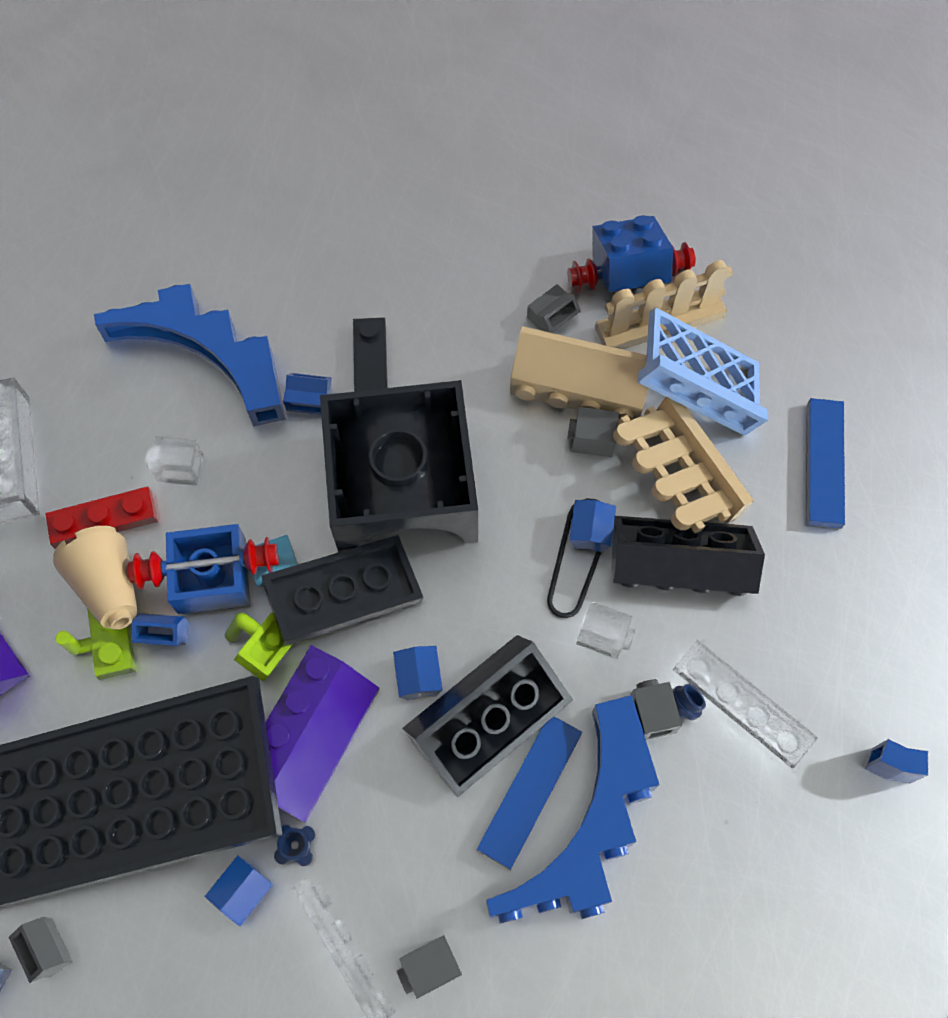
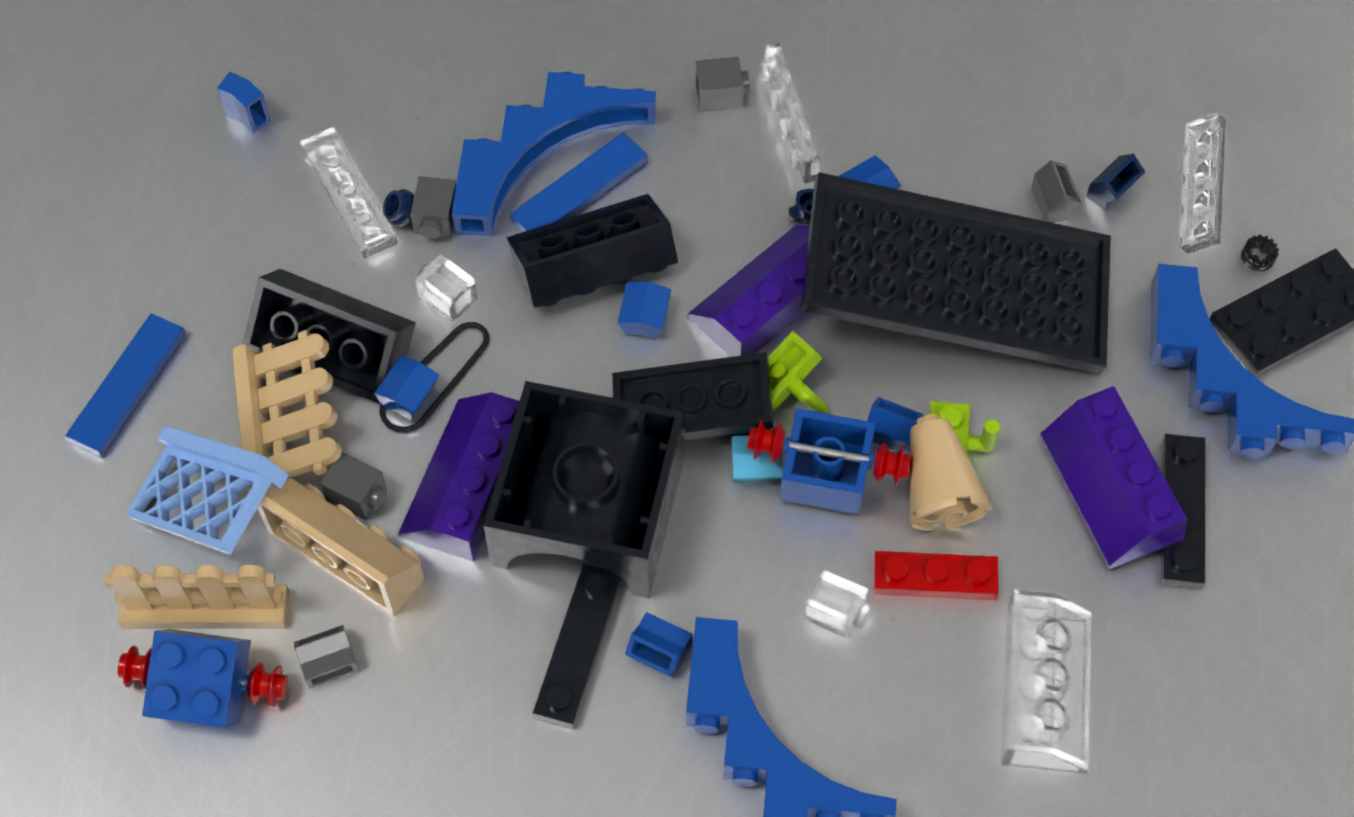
camera: 160 degrees left, 5 degrees down
none -> dark purple slope [398,392,519,561]

